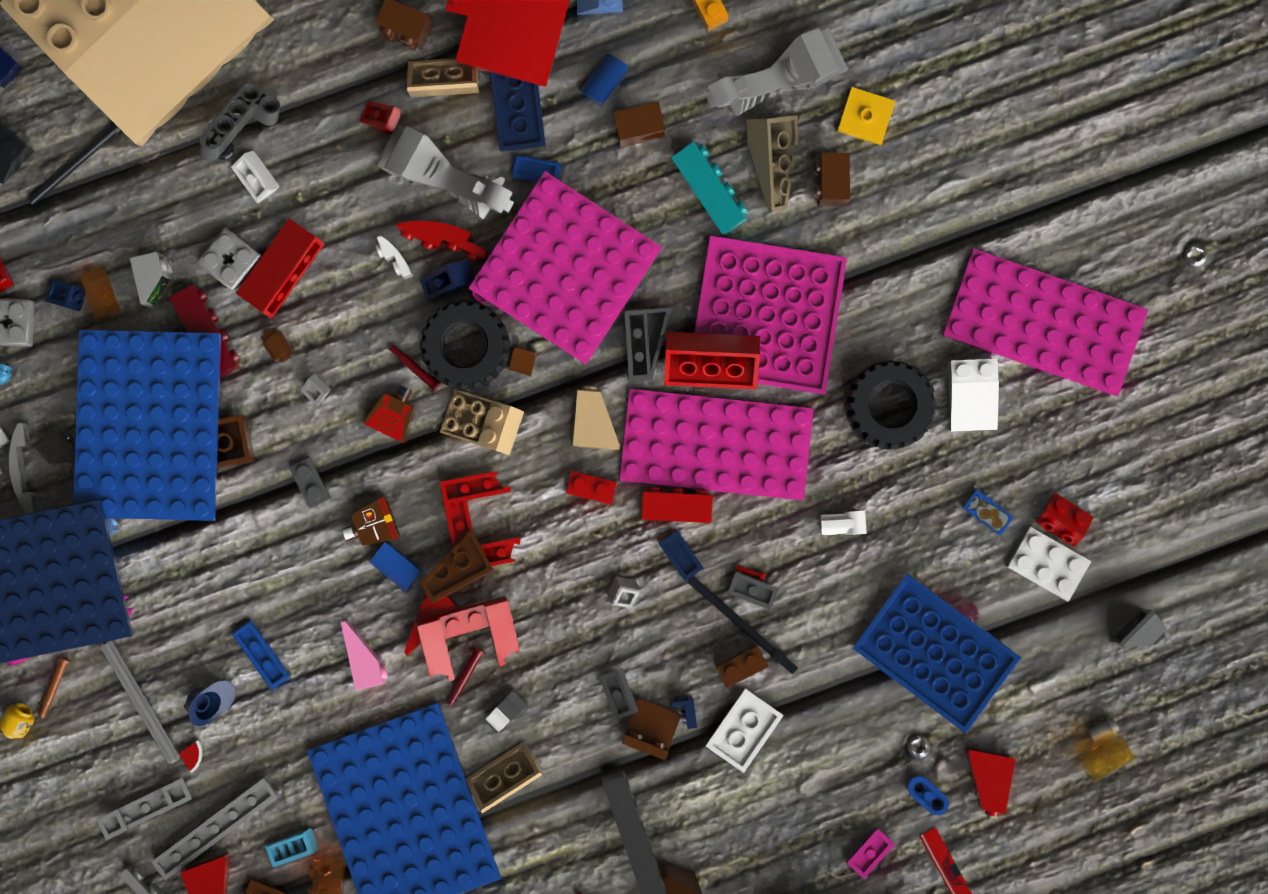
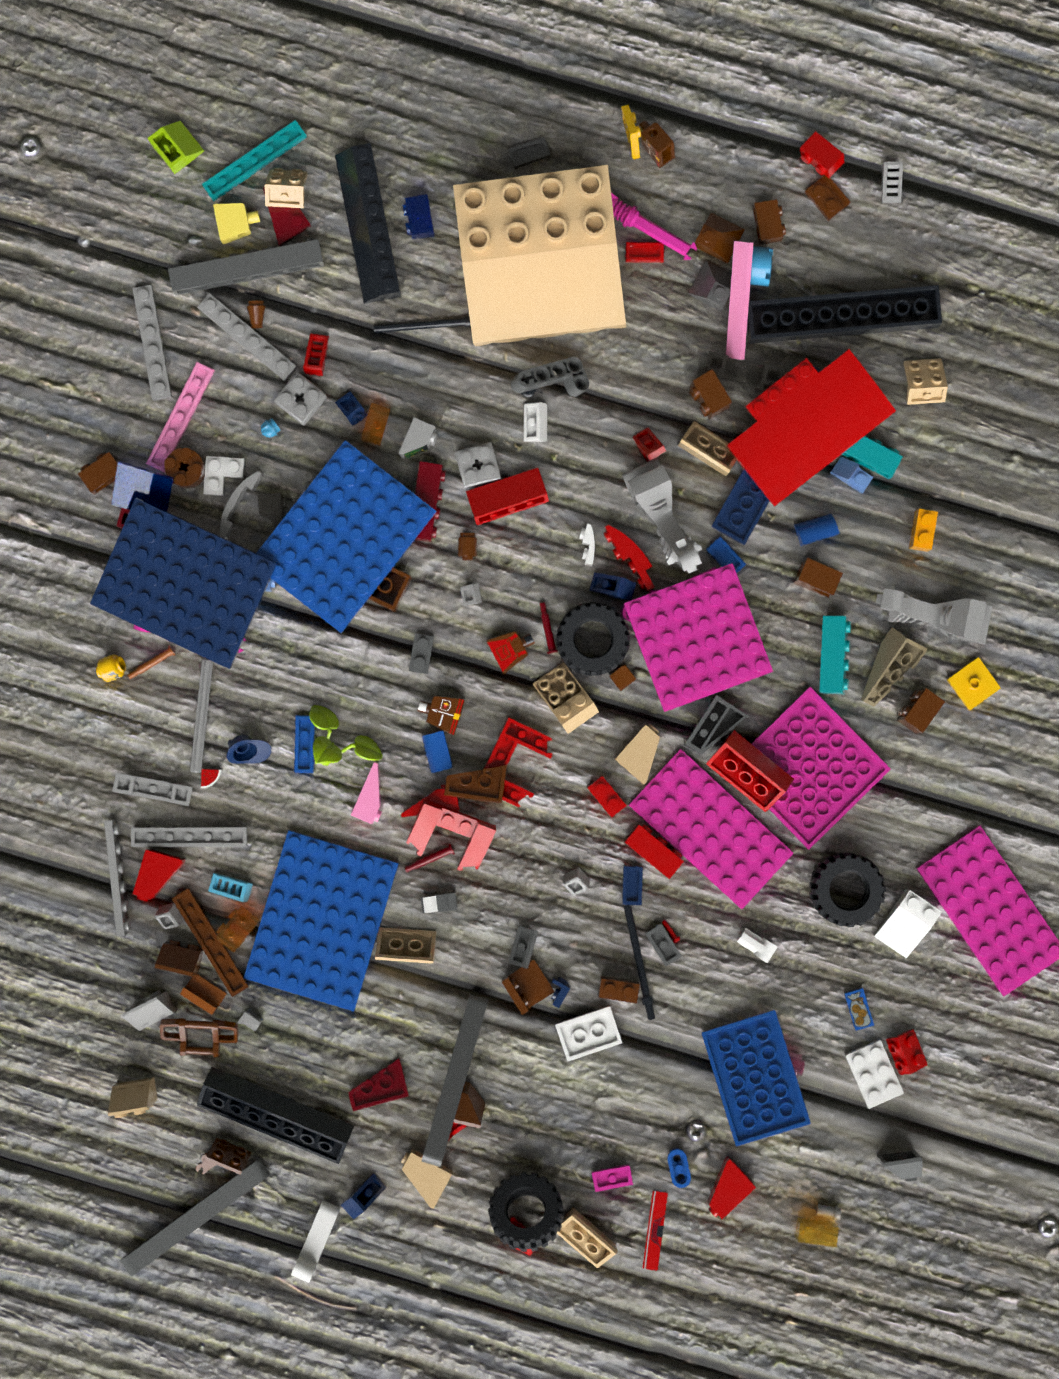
camera: 30 degrees right, 0 degrees up
none -> lime plant [309,705,383,766]

